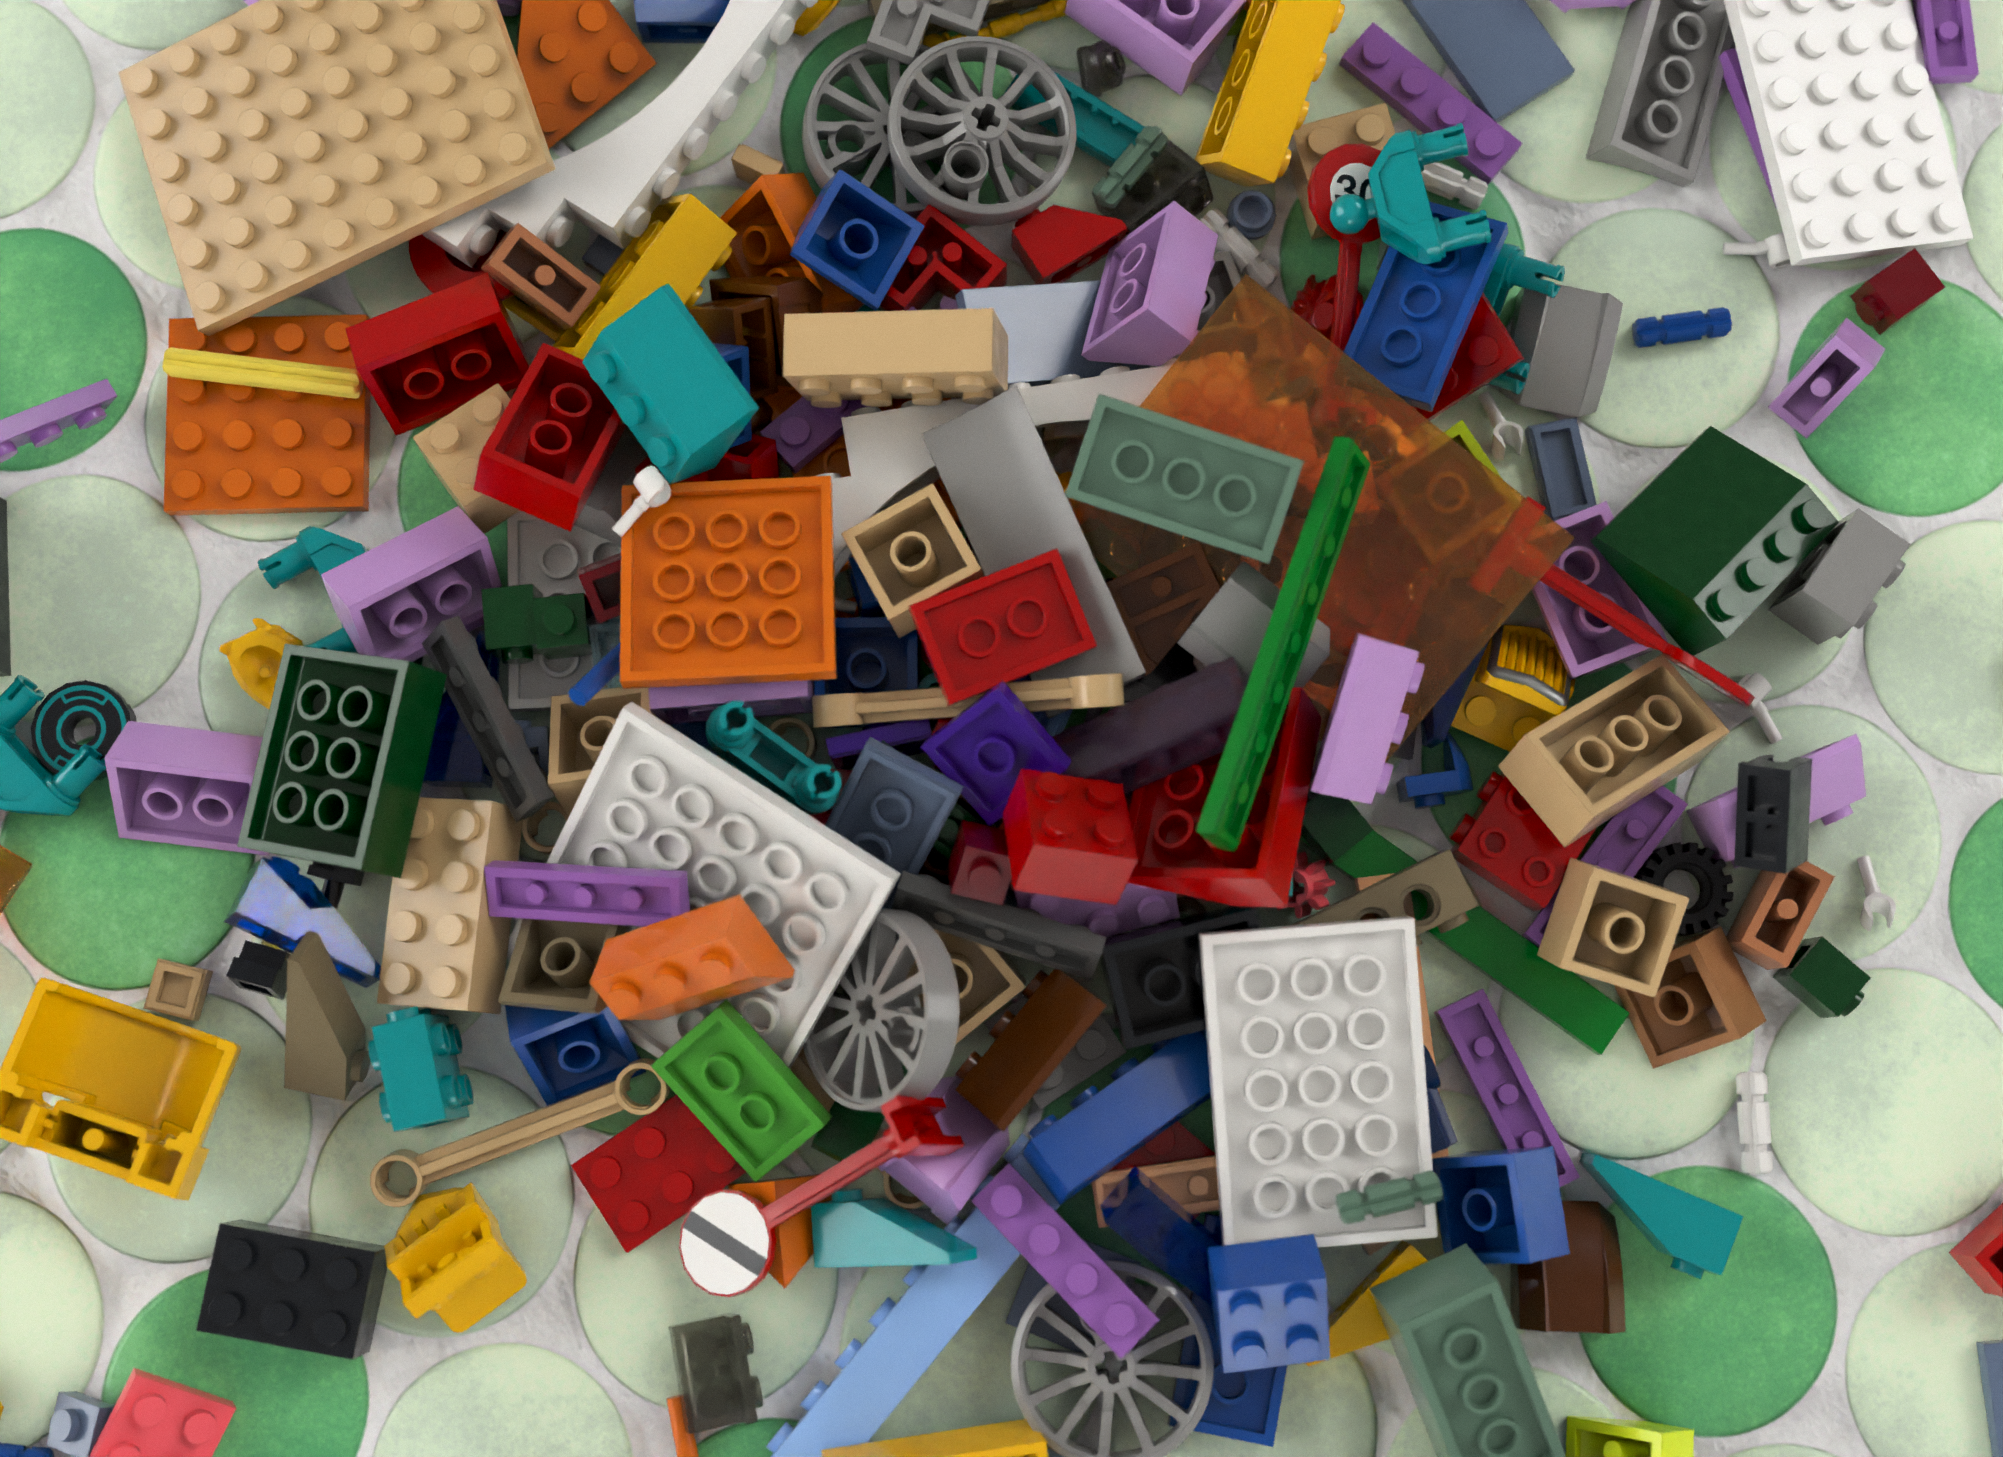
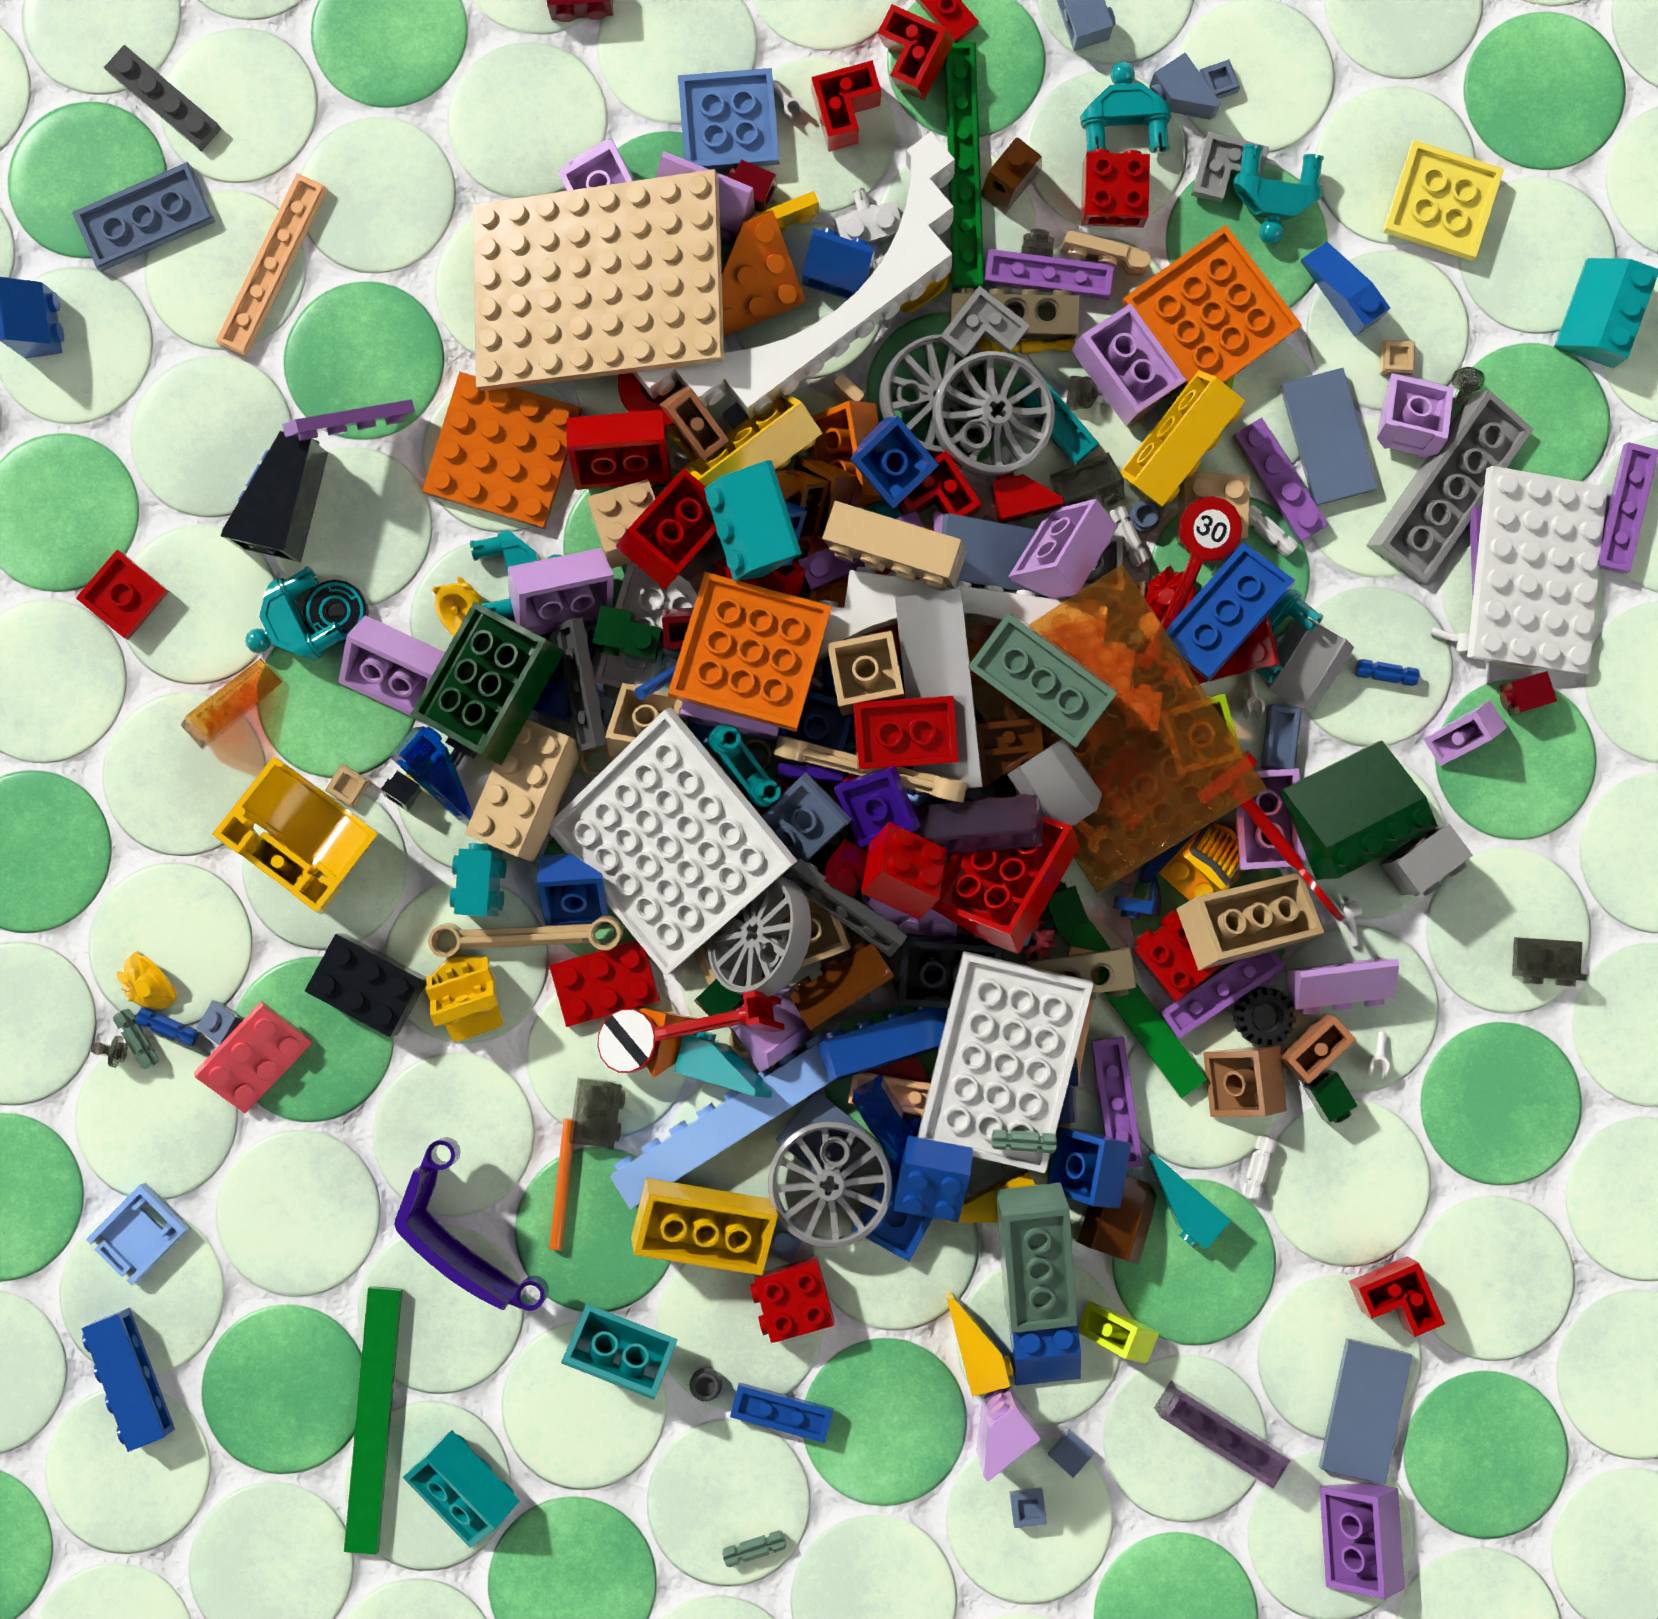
camera: 20 degrees right, 5 degrees up
light yellow axle [162,347,364,399] -> none
dark tan slope [284,931,371,1101] -> none
medium lavender plate [484,860,690,926] -> none
dark tan slope [498,919,627,1014] -> none
orange slope [589,894,795,1020] -> none
white hand [612,466,671,537] -> none
bright green plate [651,999,832,1182] -> none
medium lavender plate [971,1163,1160,1359] -> none
sand green axle [1092,126,1169,209] -> none
green tile [1196,436,1370,852] -> none
lavender slope [1310,632,1425,804] -> none
teal connector [1330,123,1492,264] -> none
tan brick [1537,857,1690,998] -> none
black hinge [1734,755,1812,874] -> none

